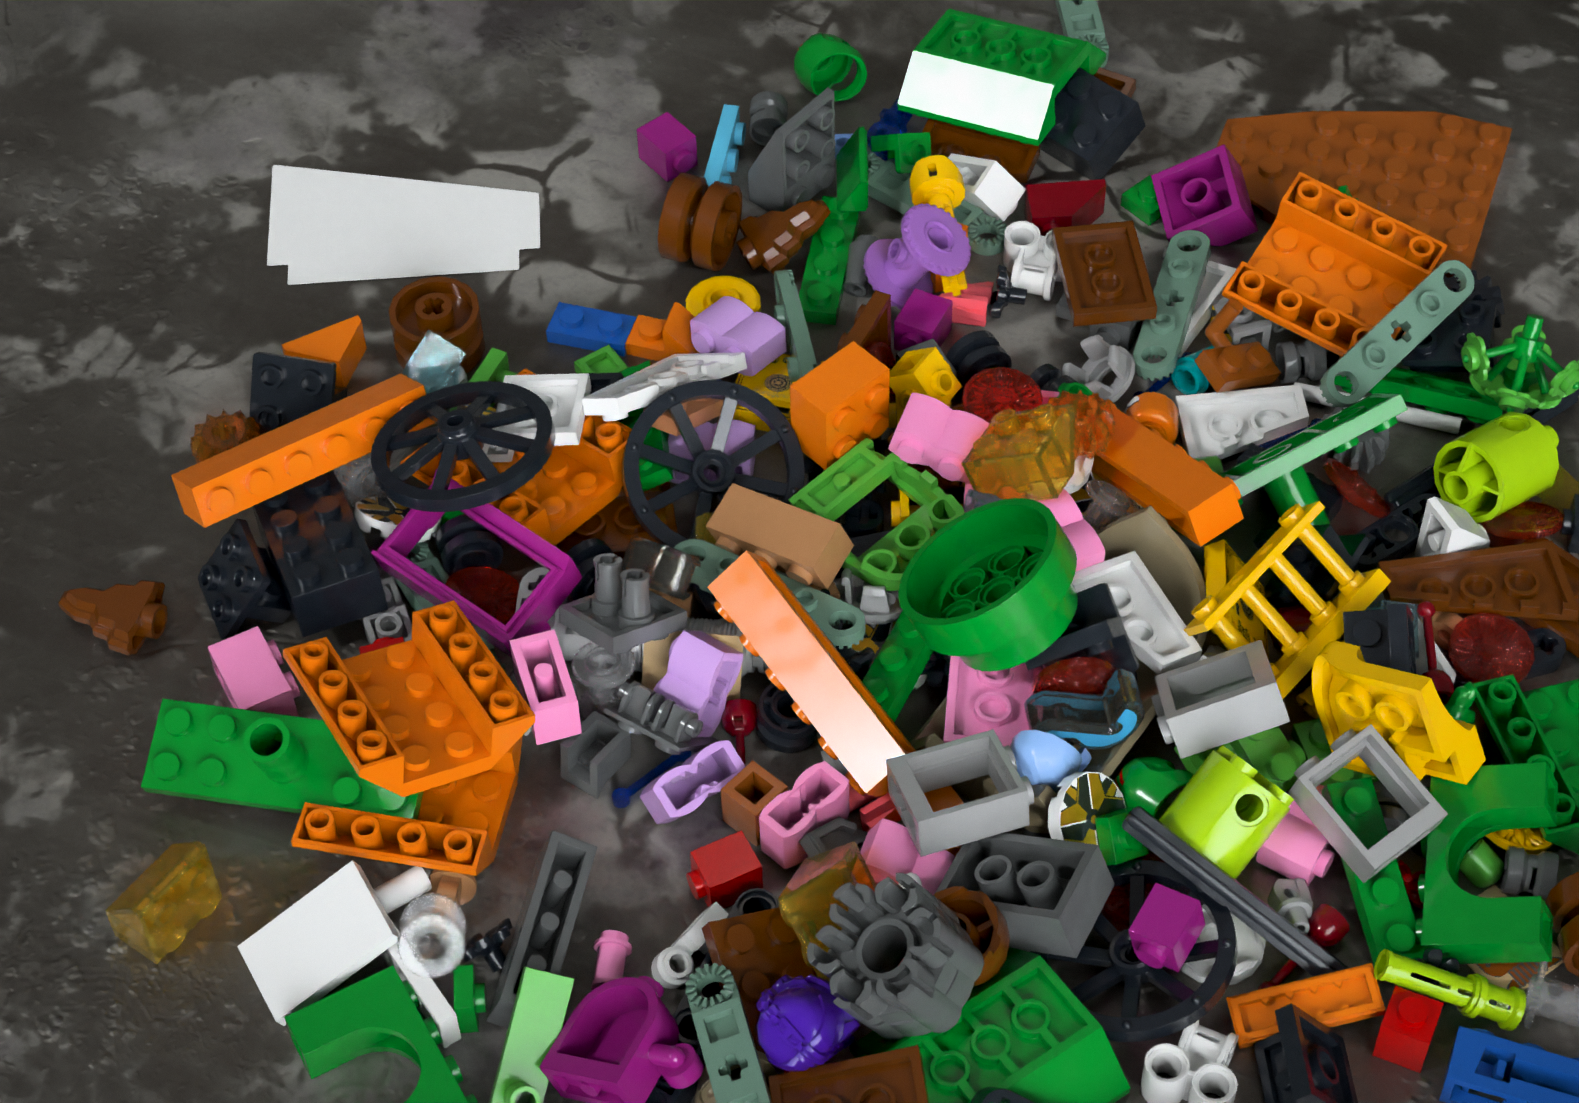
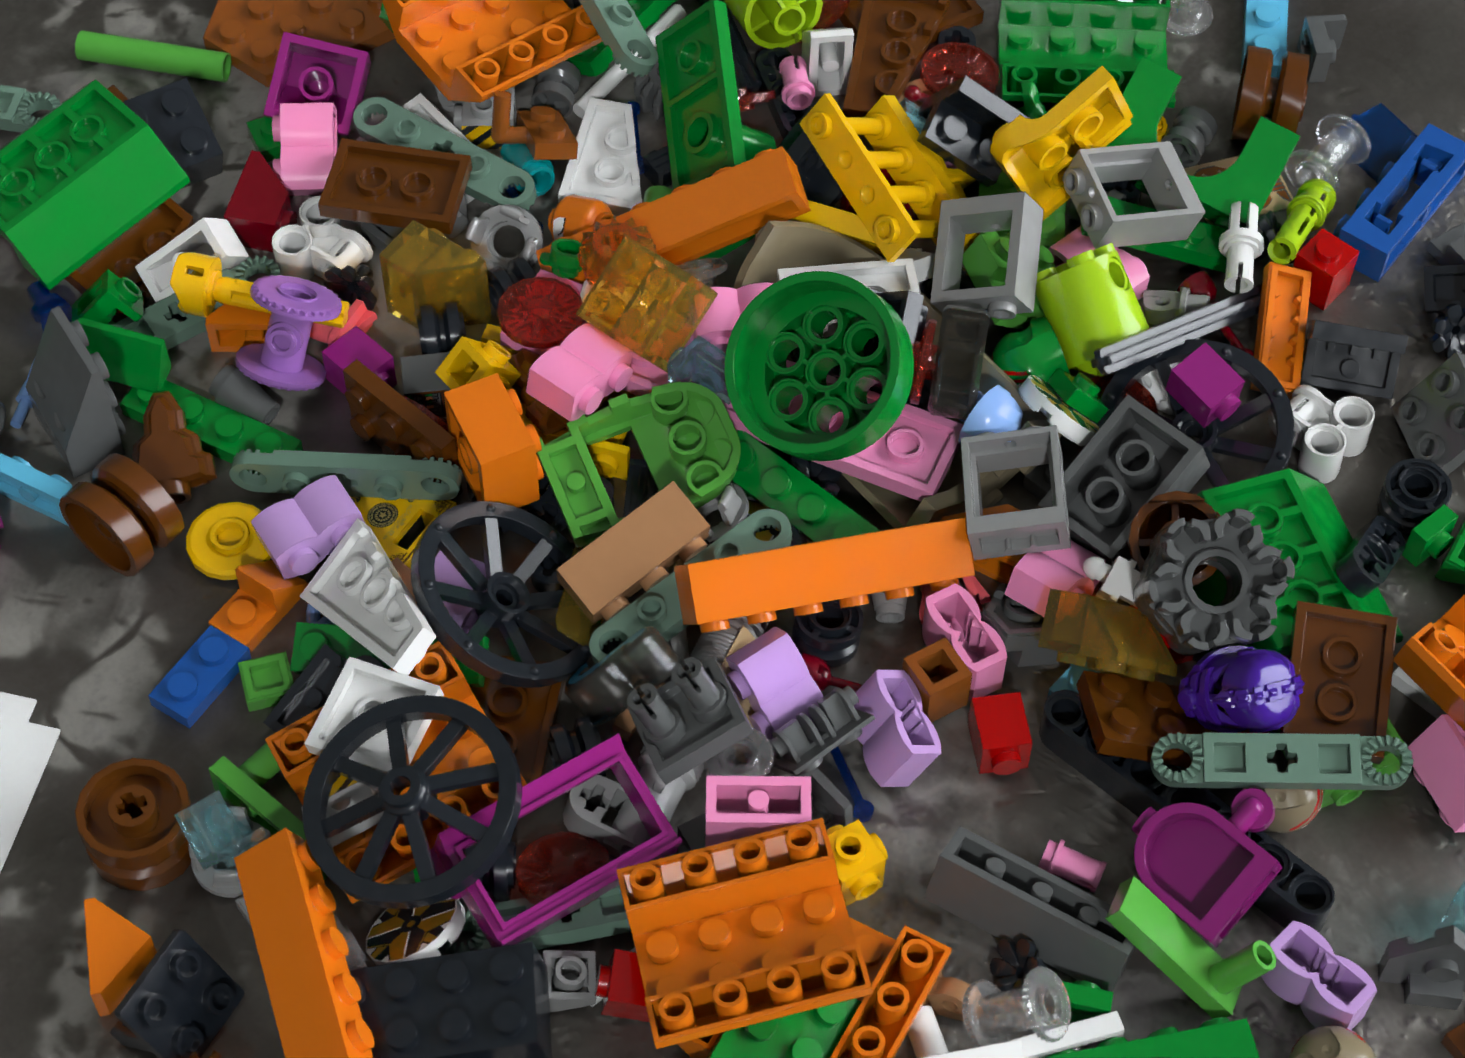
camera: 75 degrees left, 5 degrees up
white plate [651,902,729,989] -> none
none -> bright green piece [75,30,232,82]
none -> bright pink brick [272,102,338,196]
none -> clear yellow slope [379,220,491,329]
none -> bright pink pin [779,56,815,110]
none -> yellow brick [826,819,888,906]
none -> white arm [1219,201,1264,293]

